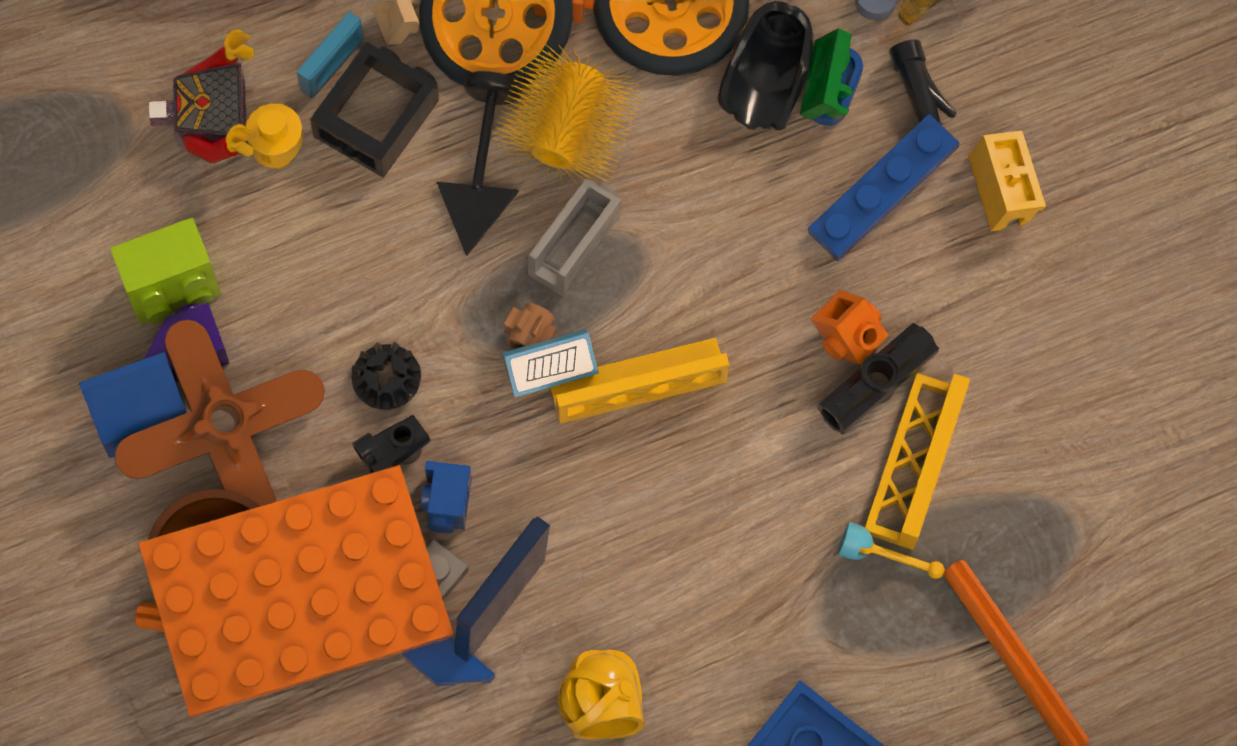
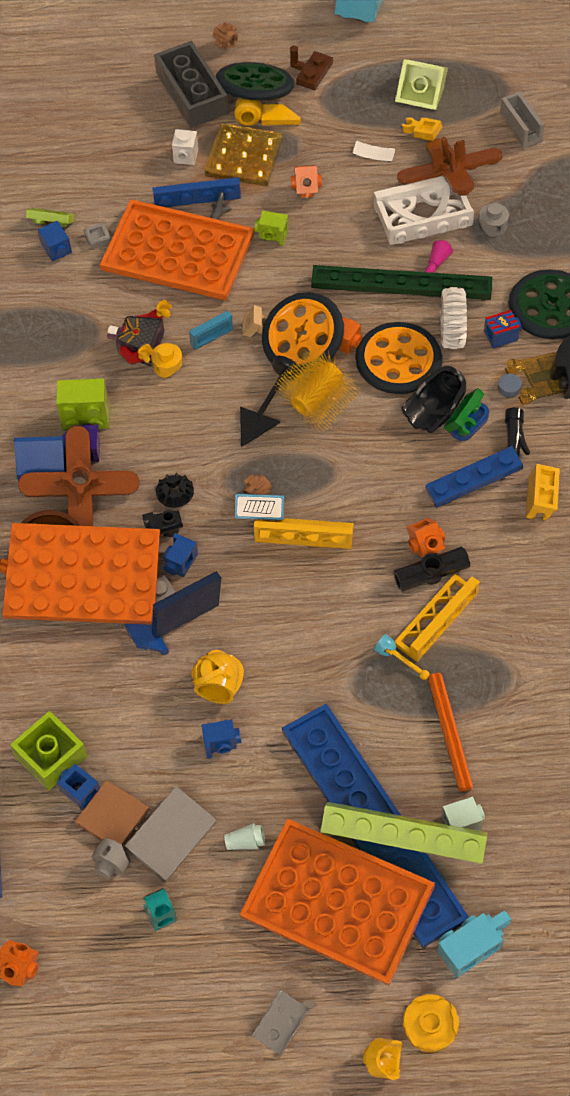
camera: 25 degrees right, 10 degrees down
black window [310,42,439,178] -> none
light grey window [528,178,622,297] -> none

